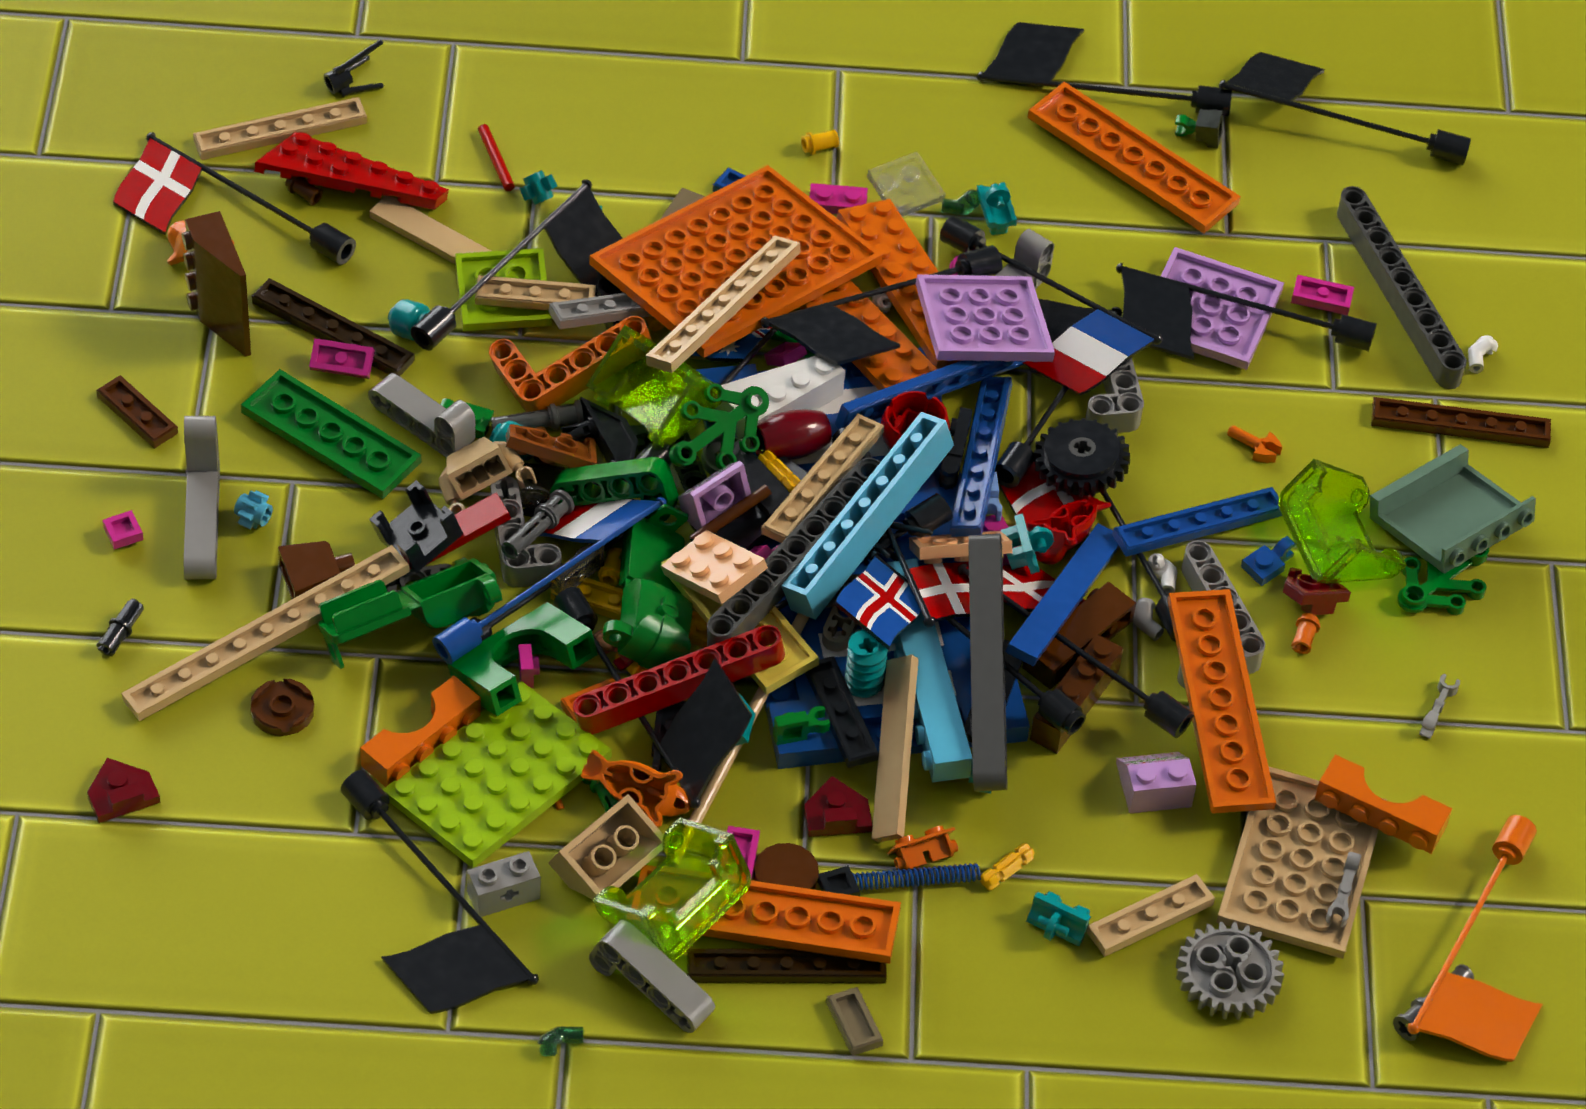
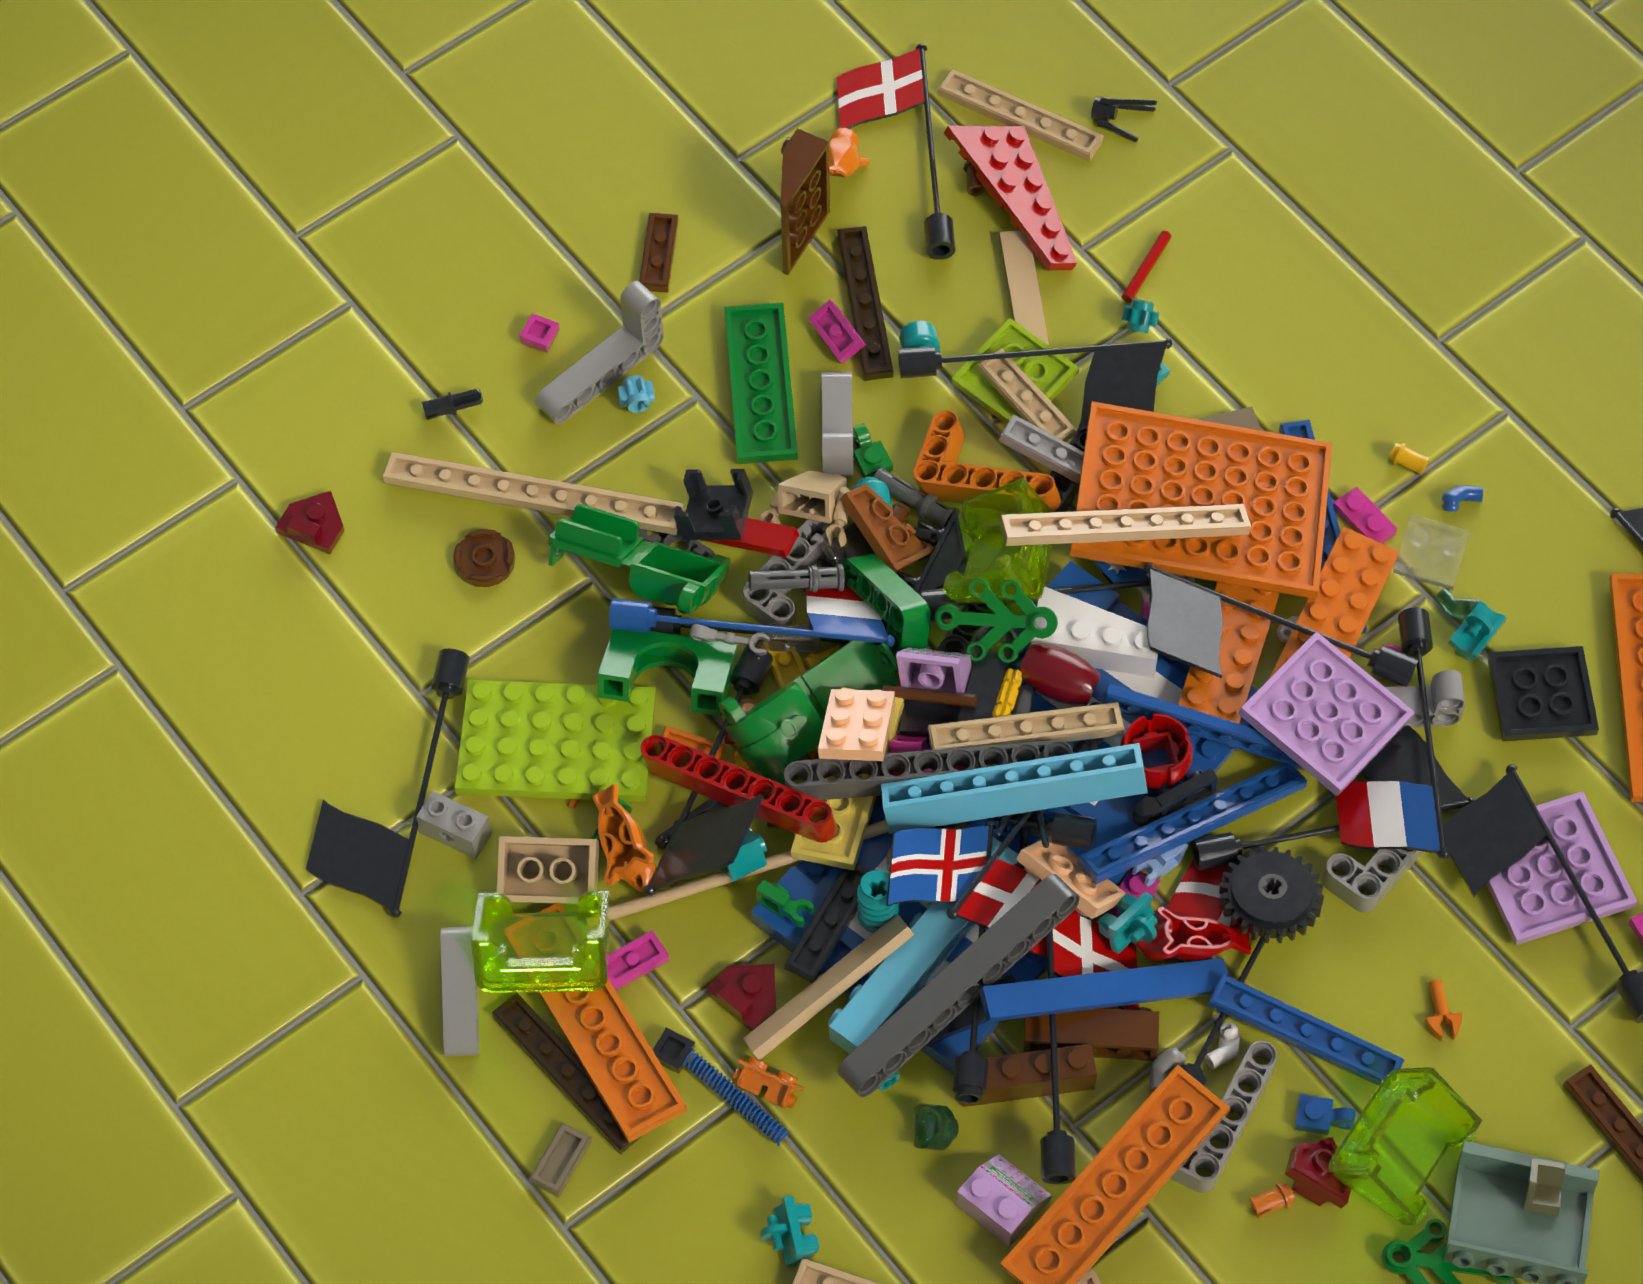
camera: 55 degrees right, 10 degrees up
reddish brown torso [278,541,355,599] -> none
orange arch [360,675,481,787] -> none
dark pink plate [518,644,540,688] -> none
clear green arm [538,1026,583,1056] -> none
reddish brown tile [754,843,819,890] -> none
yellow axle [980,843,1035,890] -> none
none -> light grey piece [690,624,770,656]
none -> clear green piece [913,1103,959,1151]
none -> blue arm [1441,485,1483,512]
none -> black plate [1487,646,1599,742]
none -> olive panel [1524,1158,1566,1217]

